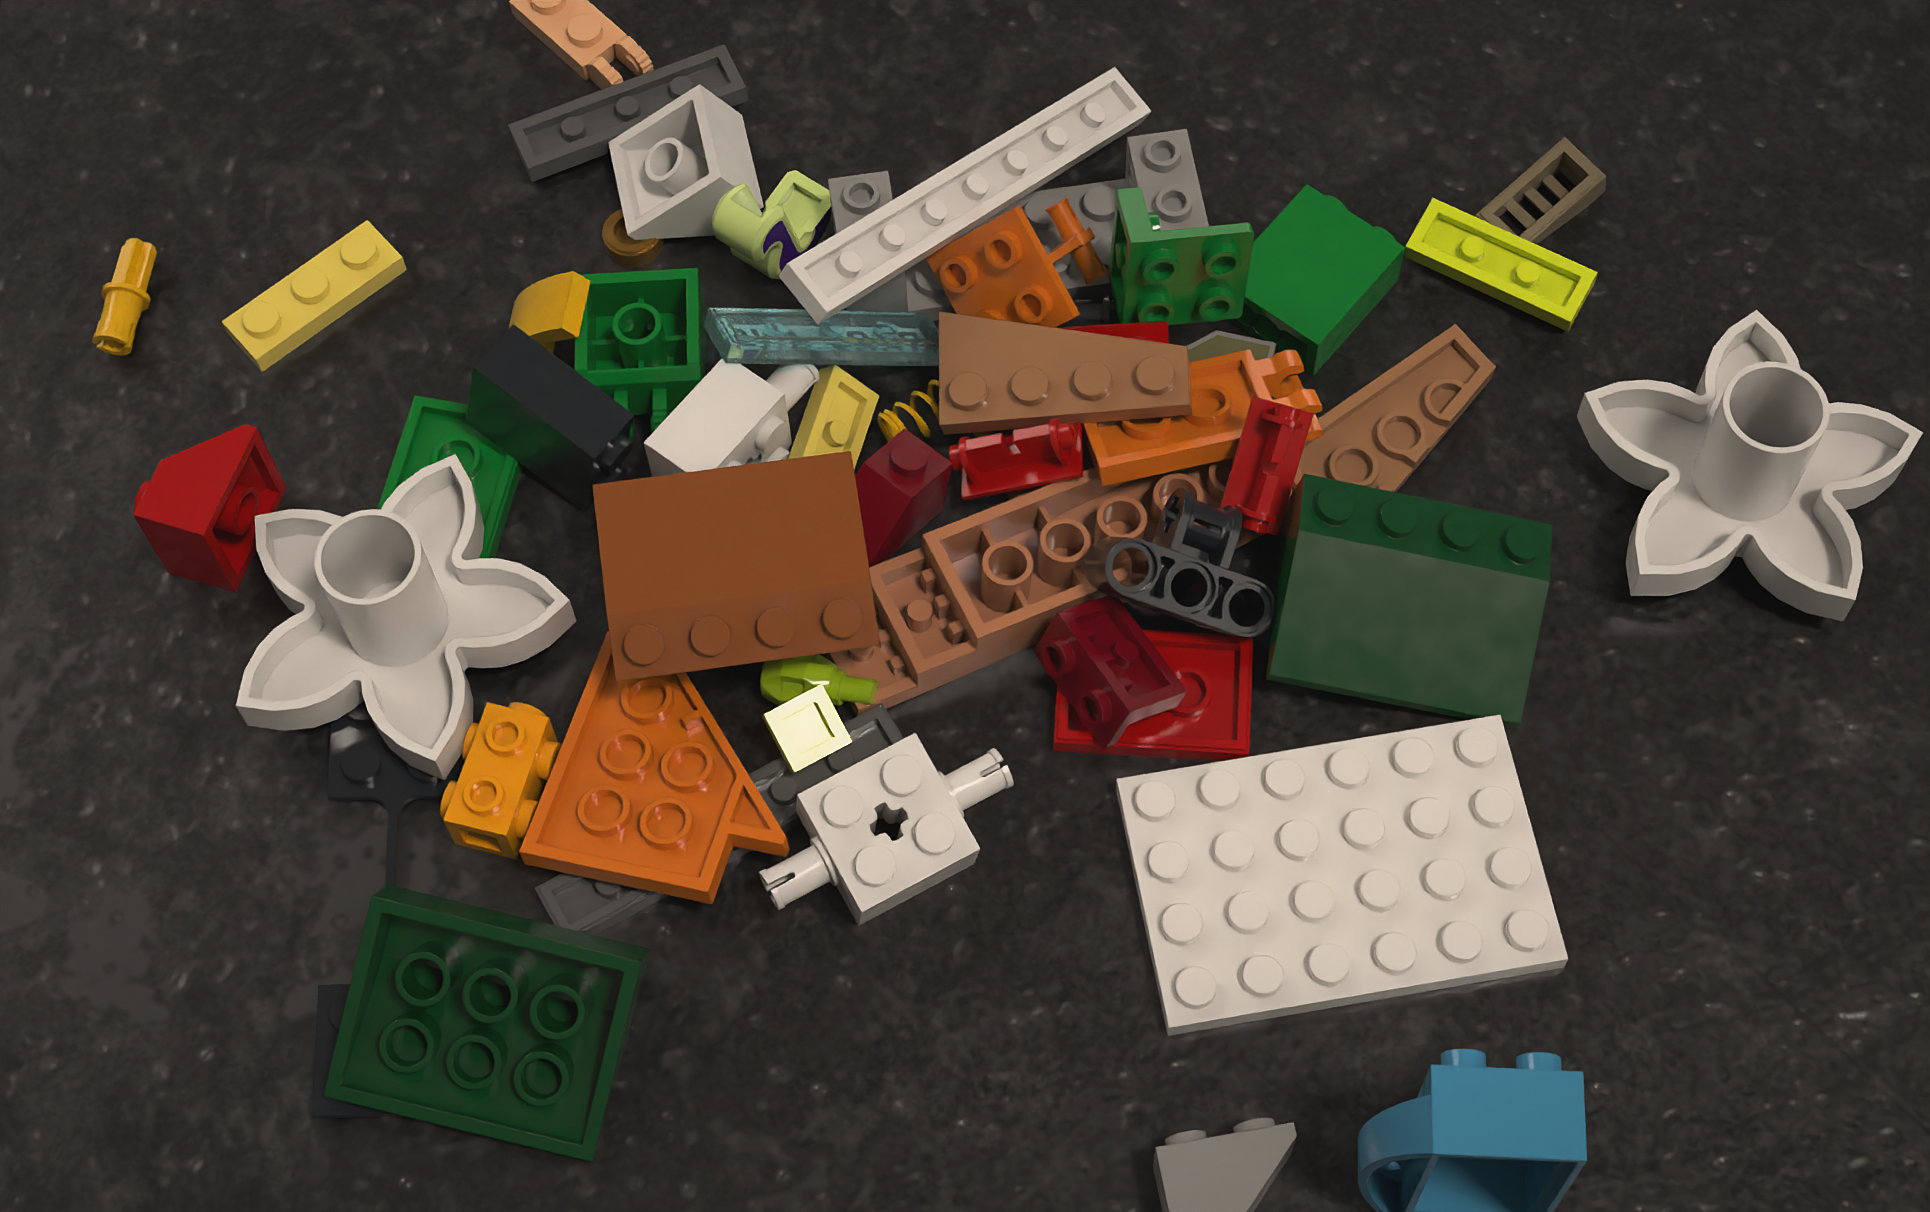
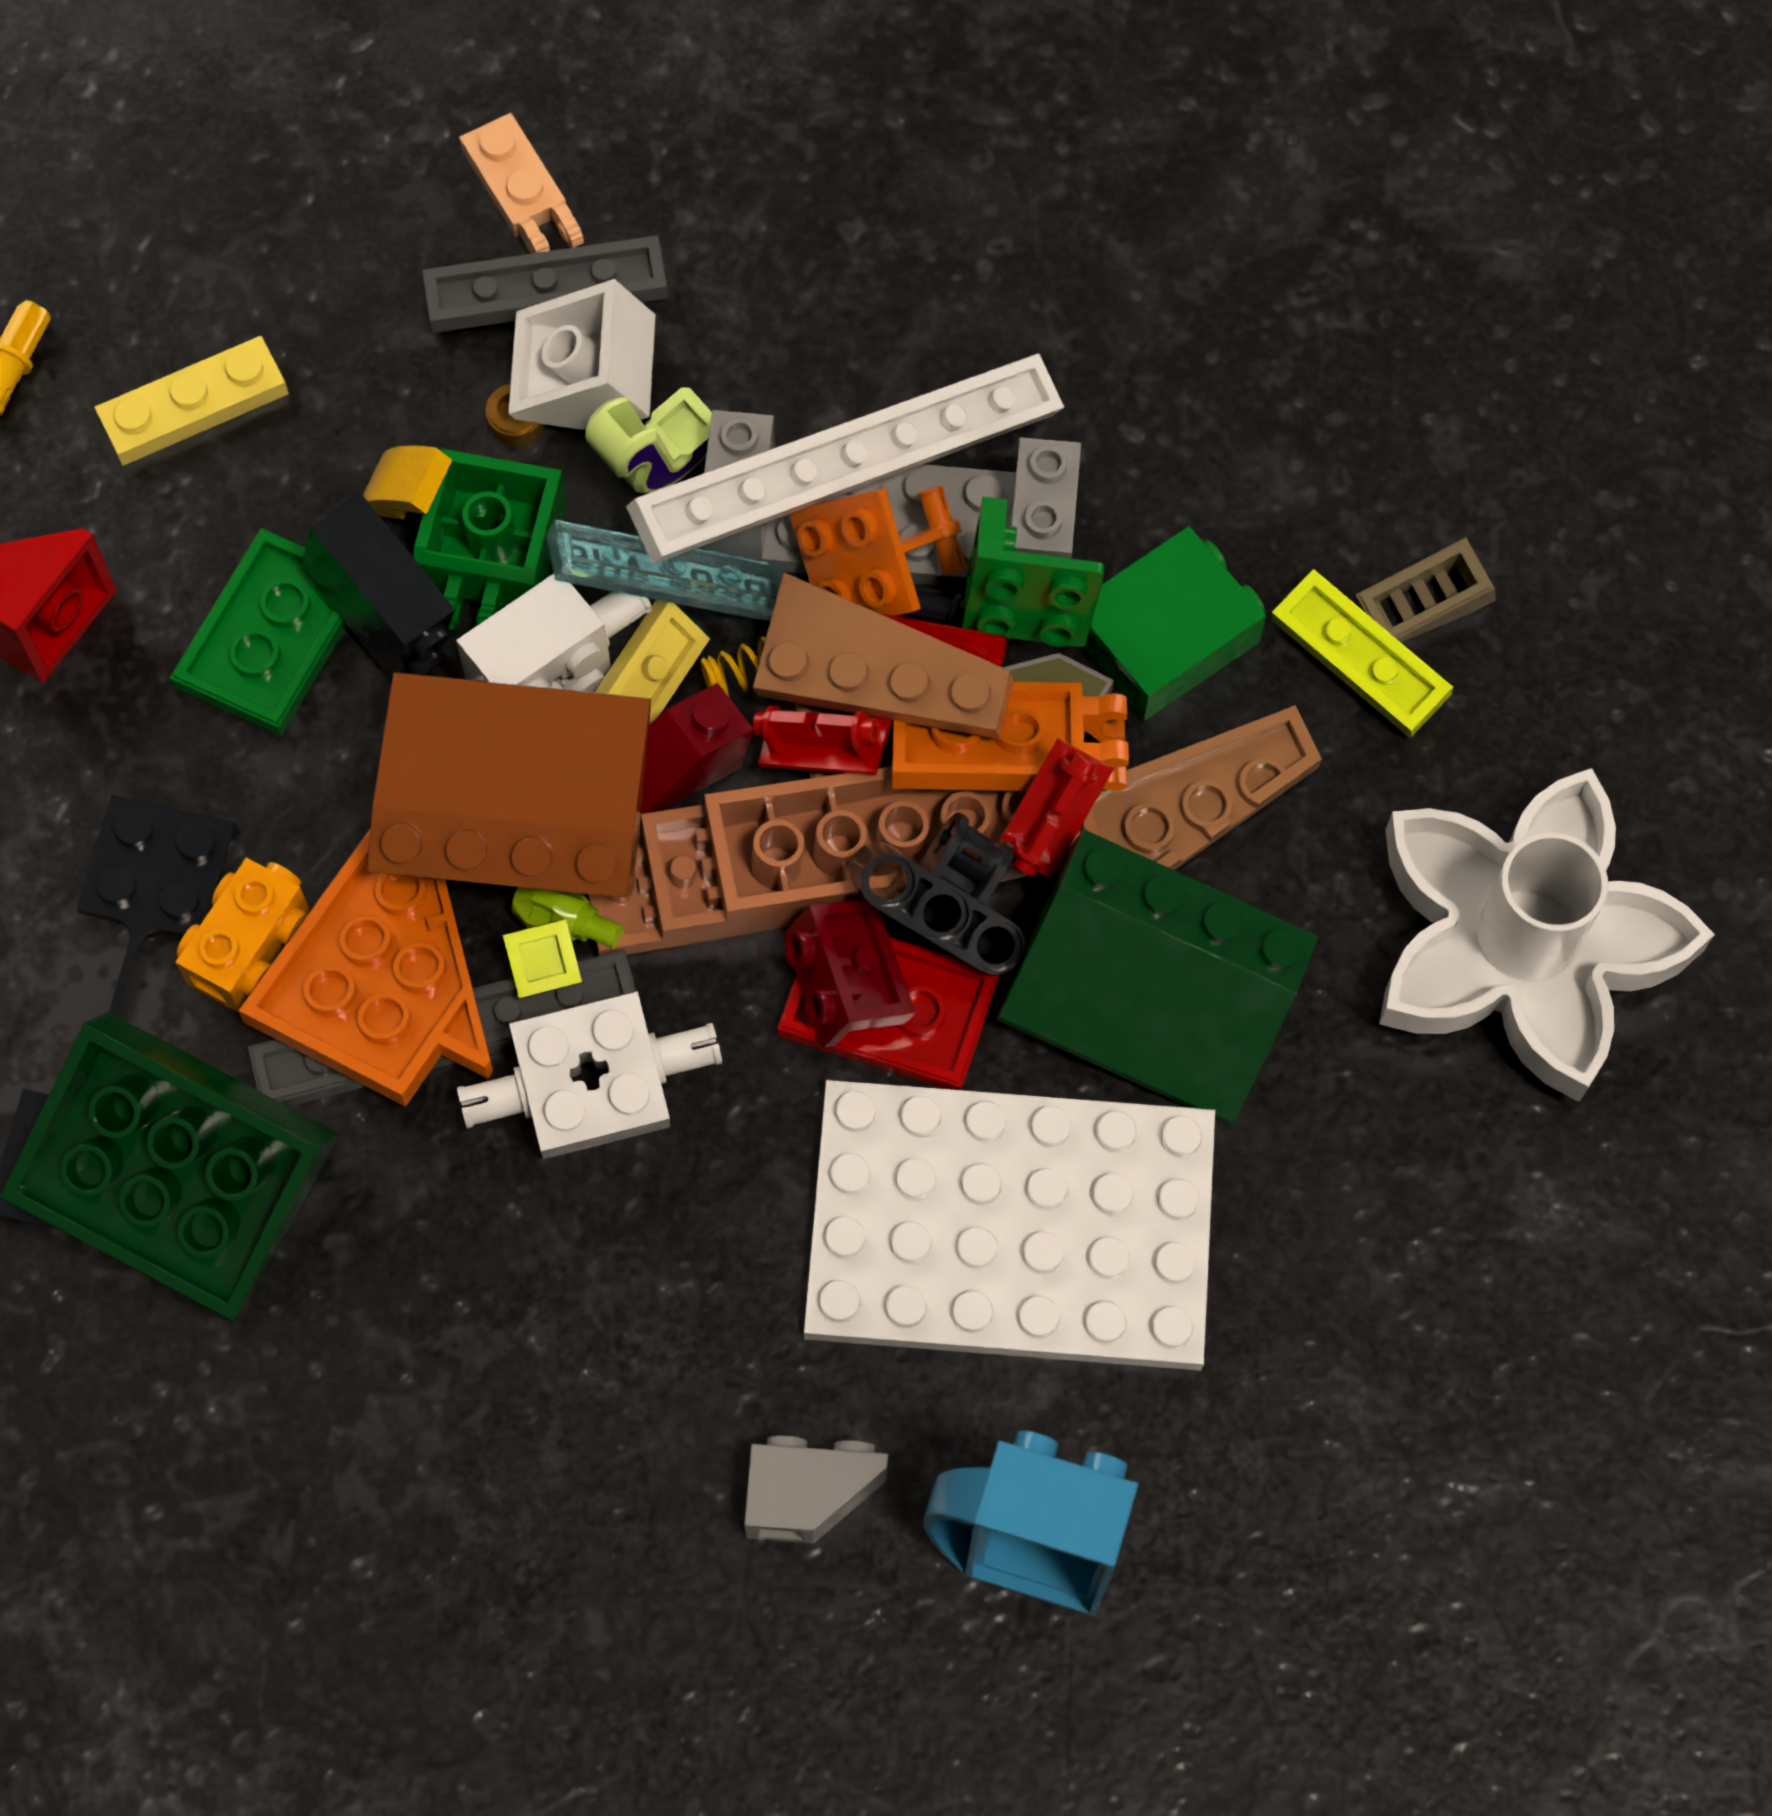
camera: 10 degrees right, 5 degrees up
white plant [236,454,576,780] -> none

